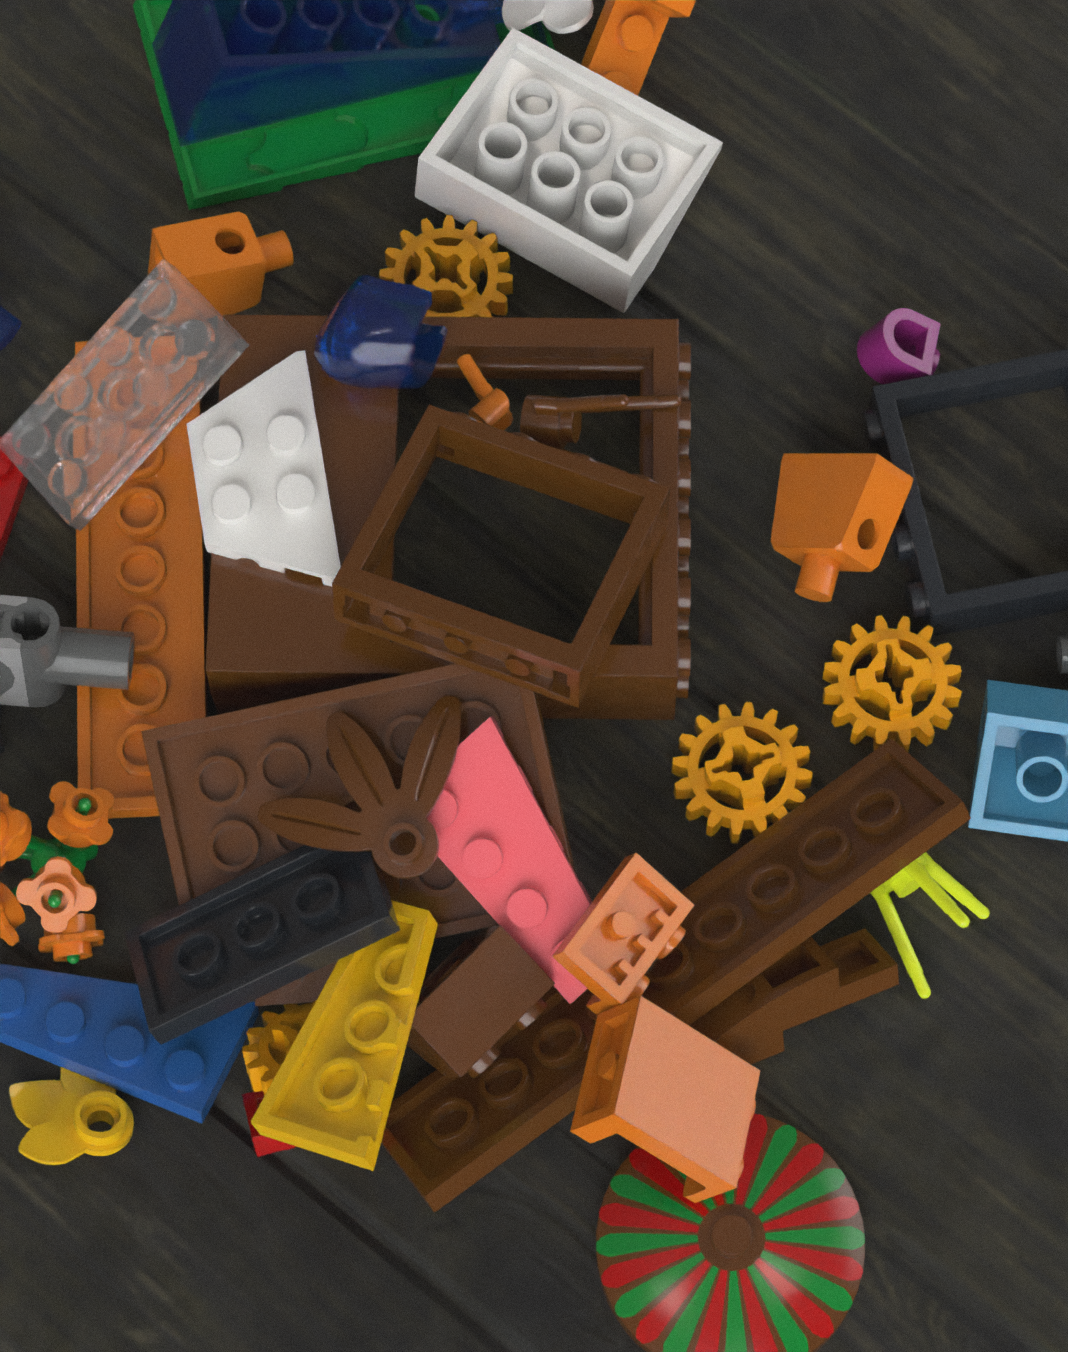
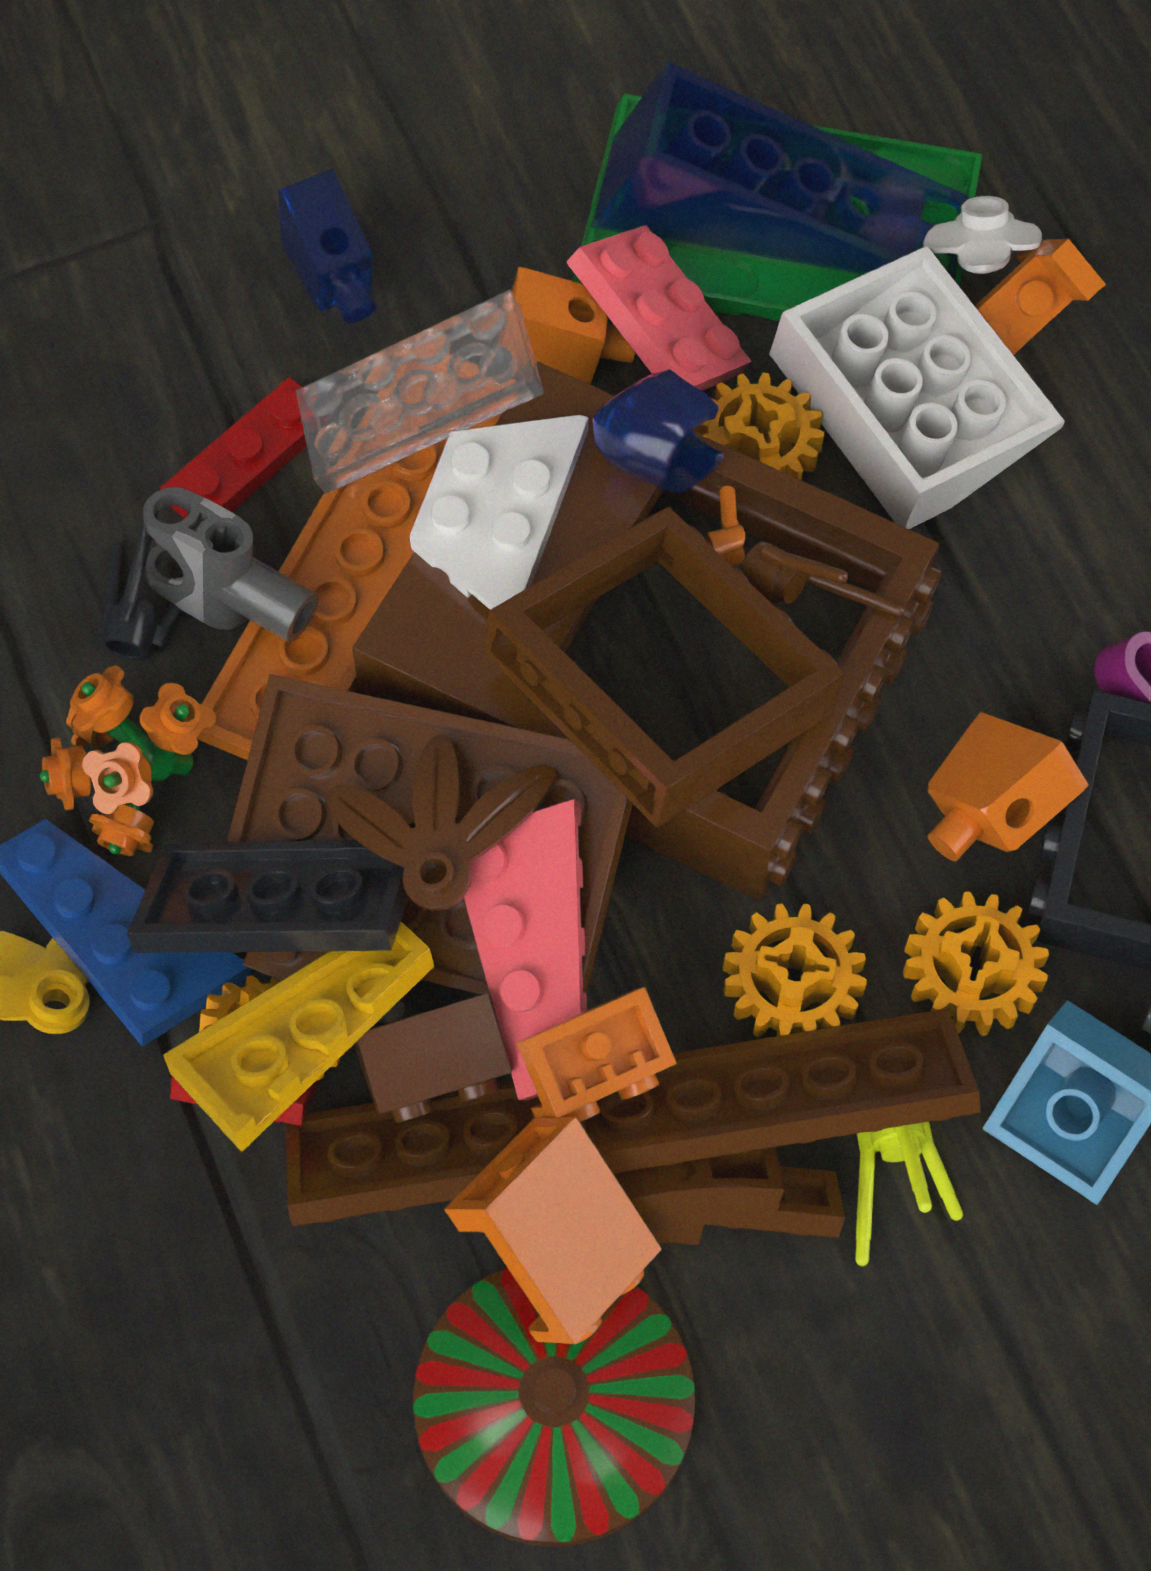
camera: 25 degrees right, 5 degrees down
none -> coral plate [566,225,752,403]

